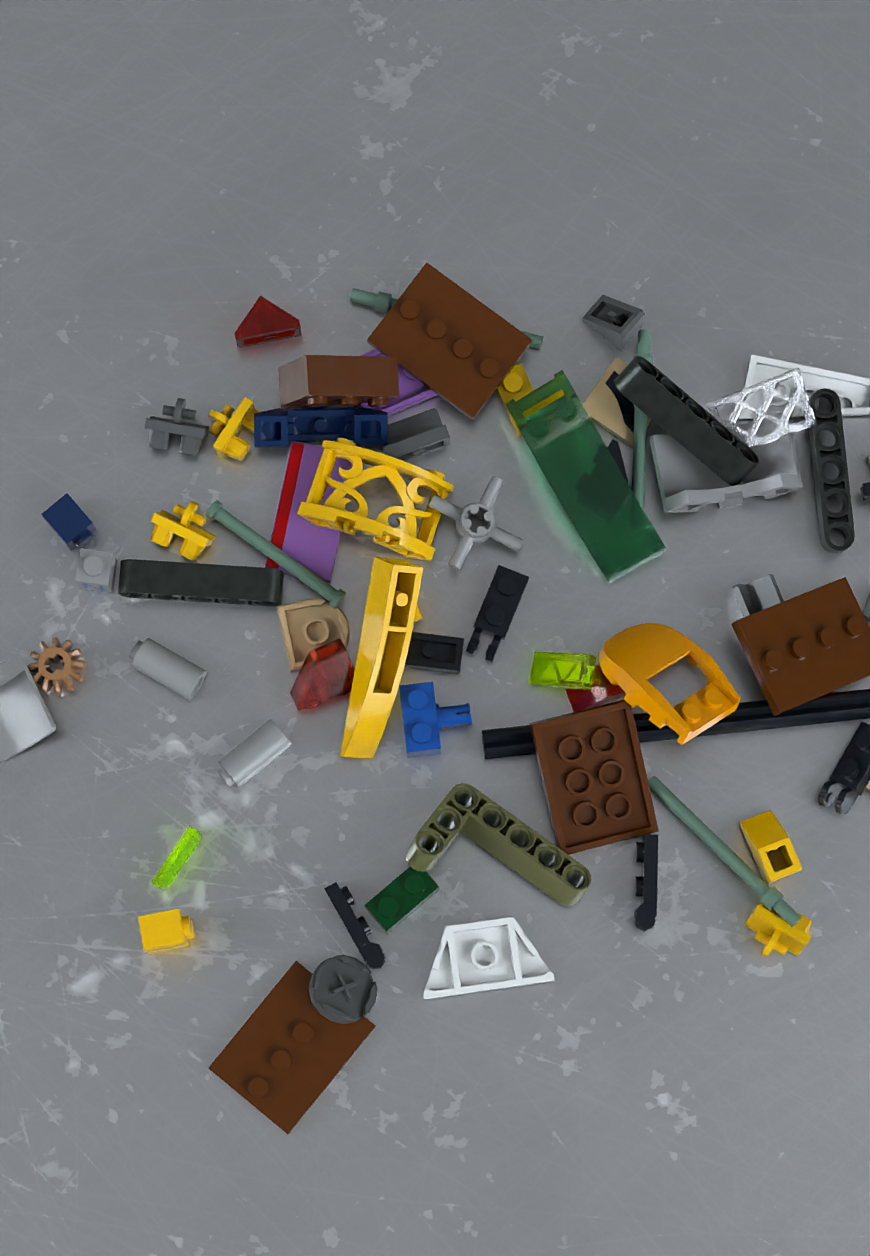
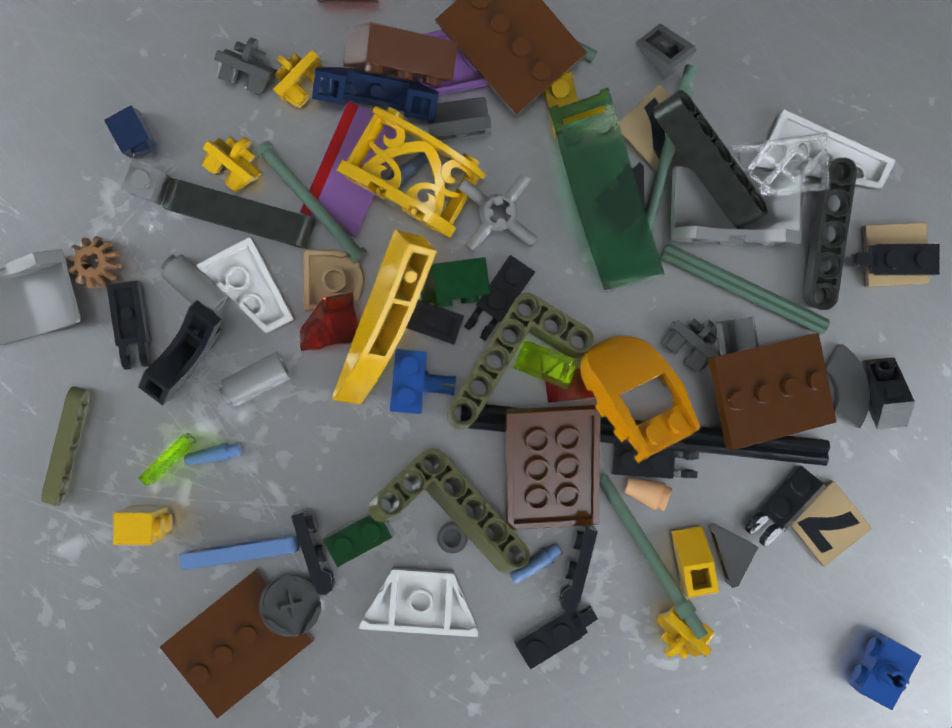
camera: 15 degrees right, 10 degrees up
none -> olive beam [41,386,90,506]
none -> black hinge [106,280,152,370]
none -> black arch [138,300,222,406]
none -> medium blue beam [178,535,299,570]
none -> medium blue animal [184,443,242,465]
none -> white wing [196,237,295,333]
none -> medium blue animal [385,153,429,186]
none -> dark green brick [420,257,490,308]
none -> dark grey tile [437,522,468,554]
none -> olive beam [447,293,594,430]
none -> medium blue animal [510,543,563,584]
none -> black hinge [514,605,598,670]
none -> black hinge [611,444,699,479]
none -> light nougat cone [624,476,672,512]
none -> sand green axle [660,244,830,334]
none -> dark grey hips [662,318,719,373]
none -> dark grey slope [708,523,759,588]

